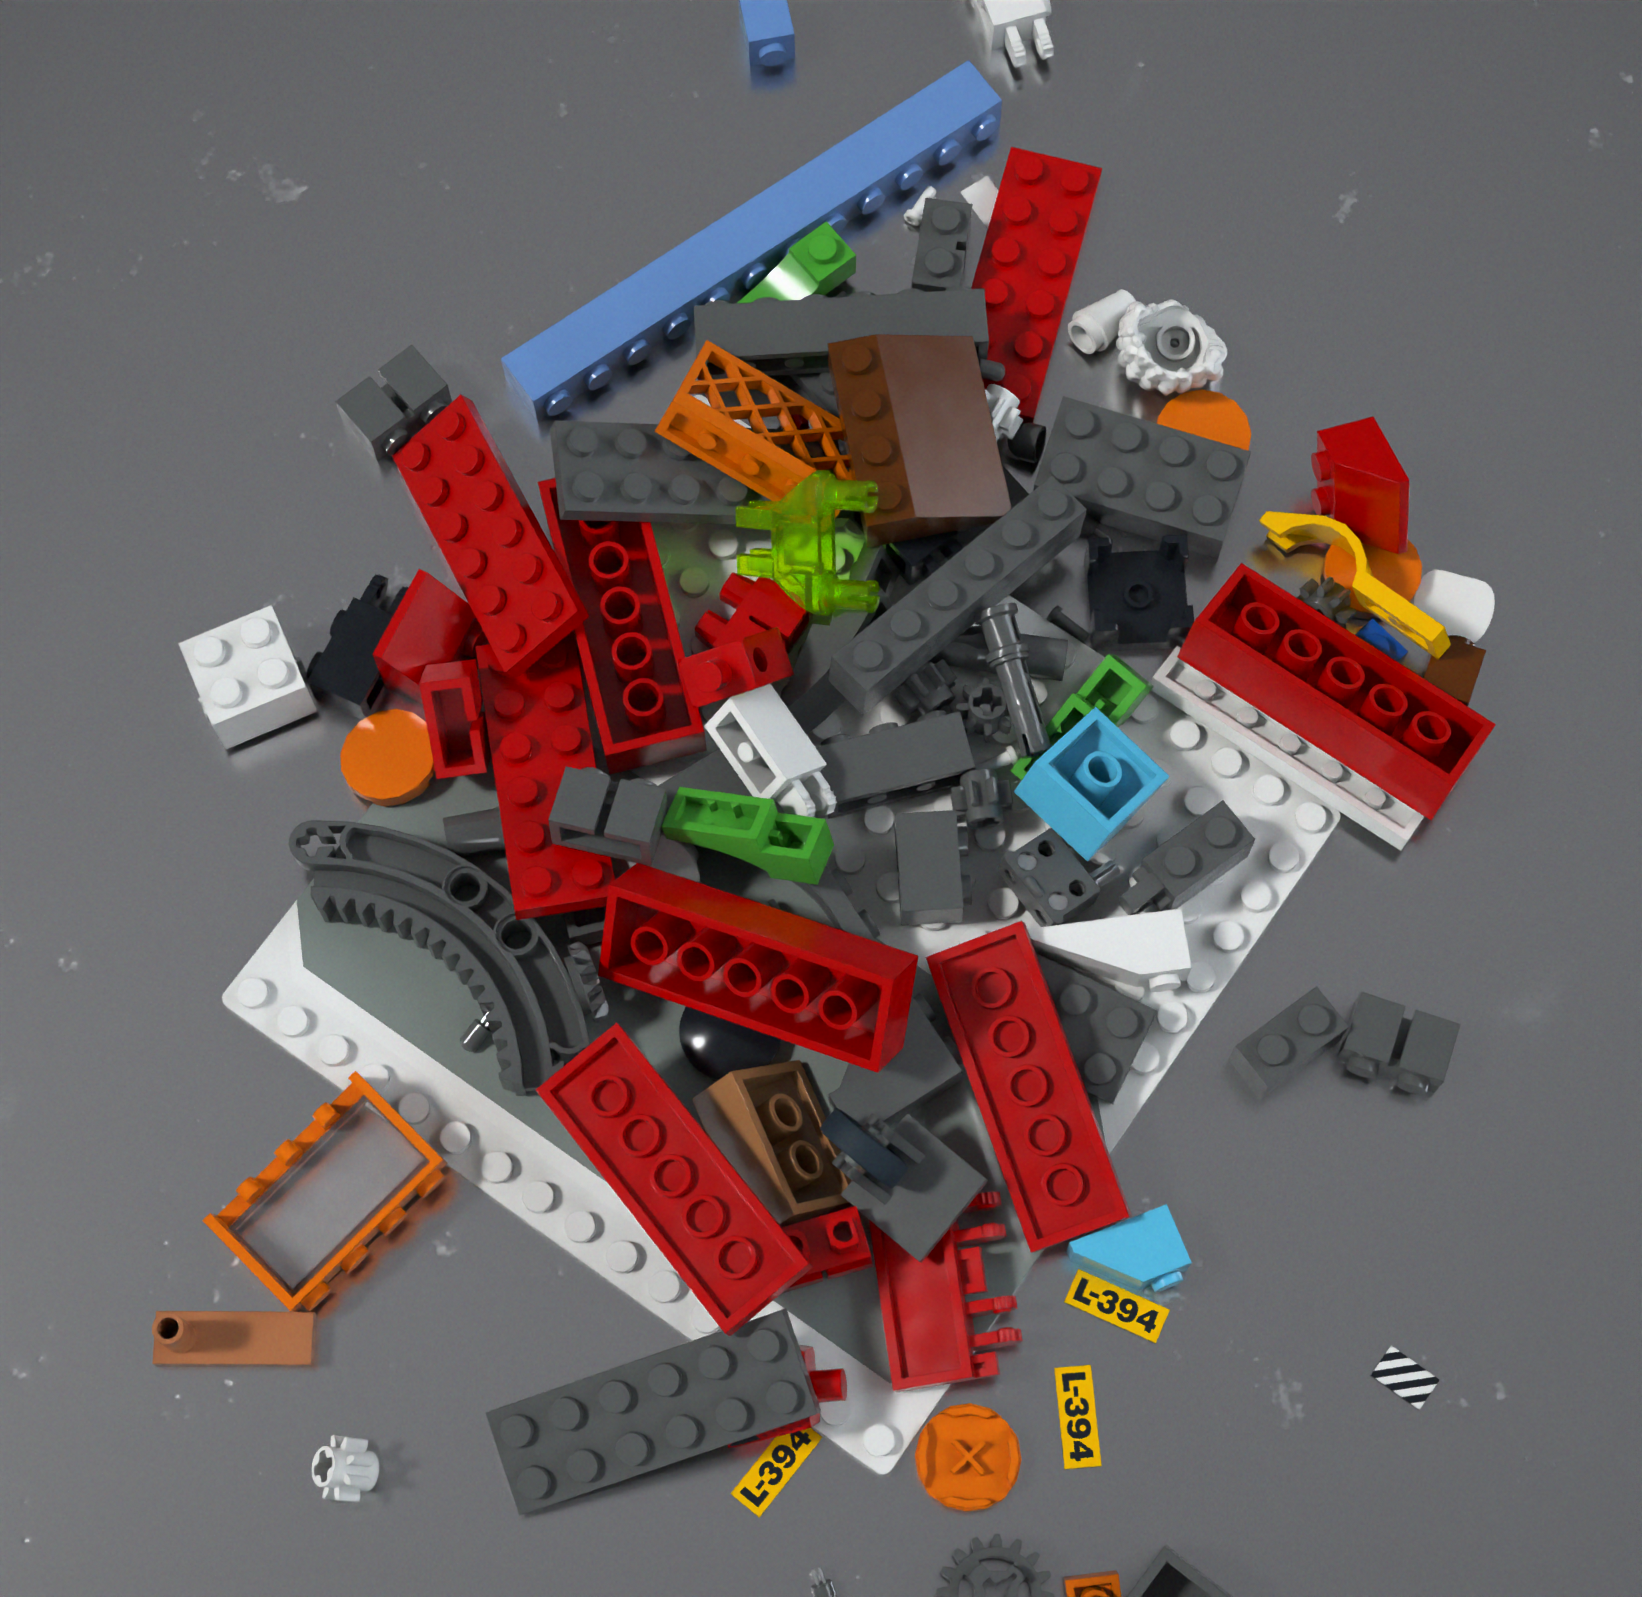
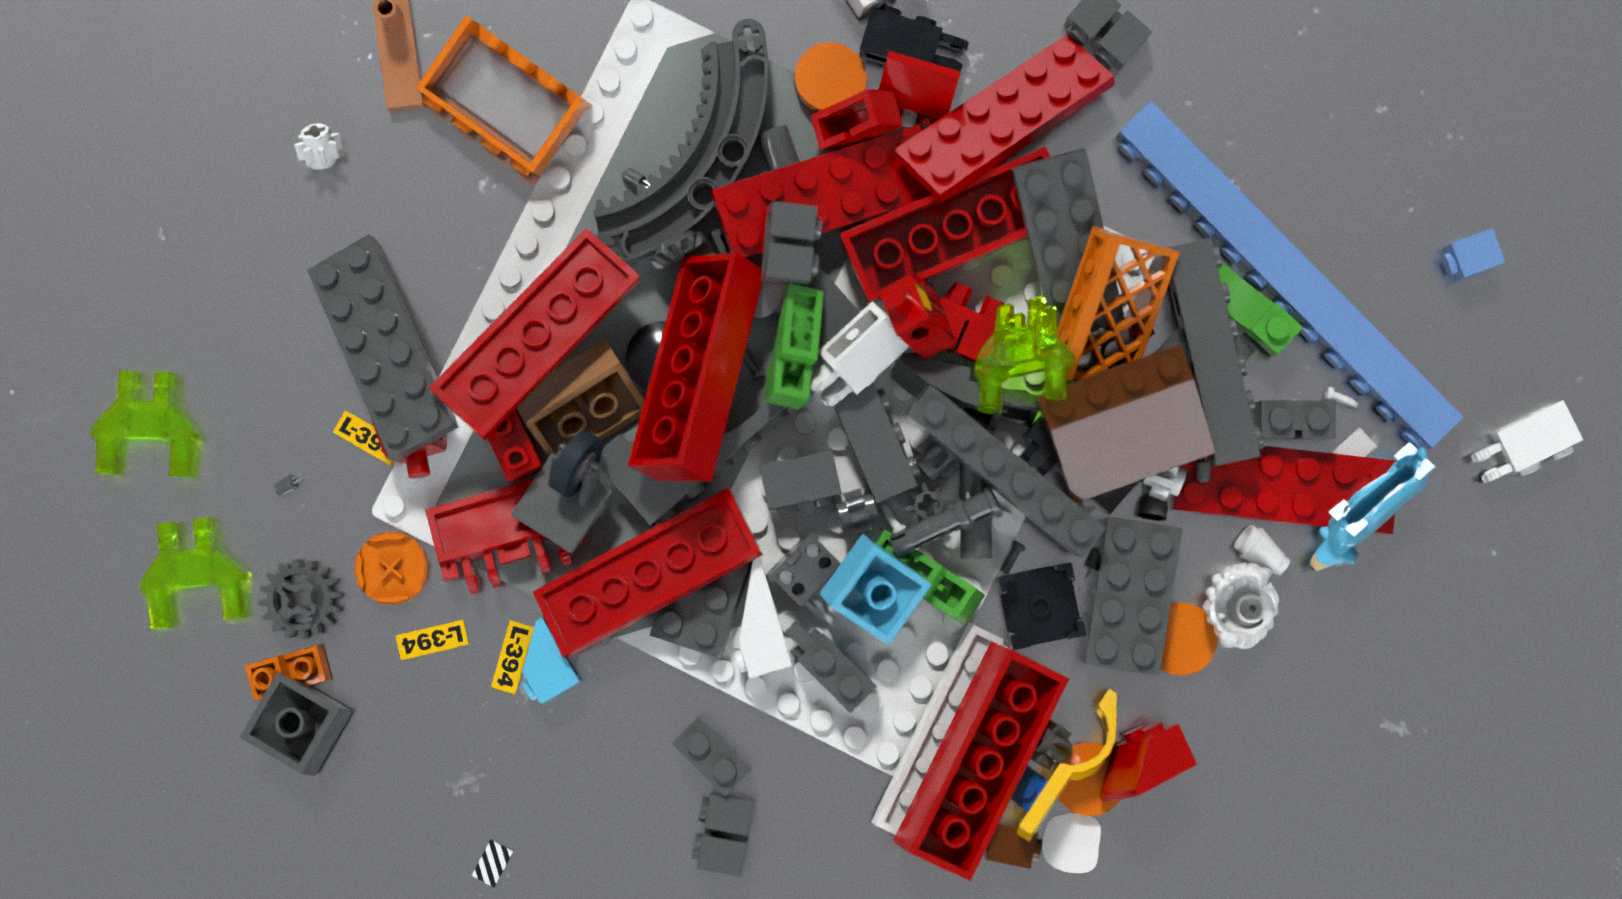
camera: 80 degrees right, 15 degrees up
none -> medium azure animal [1310,443,1435,571]

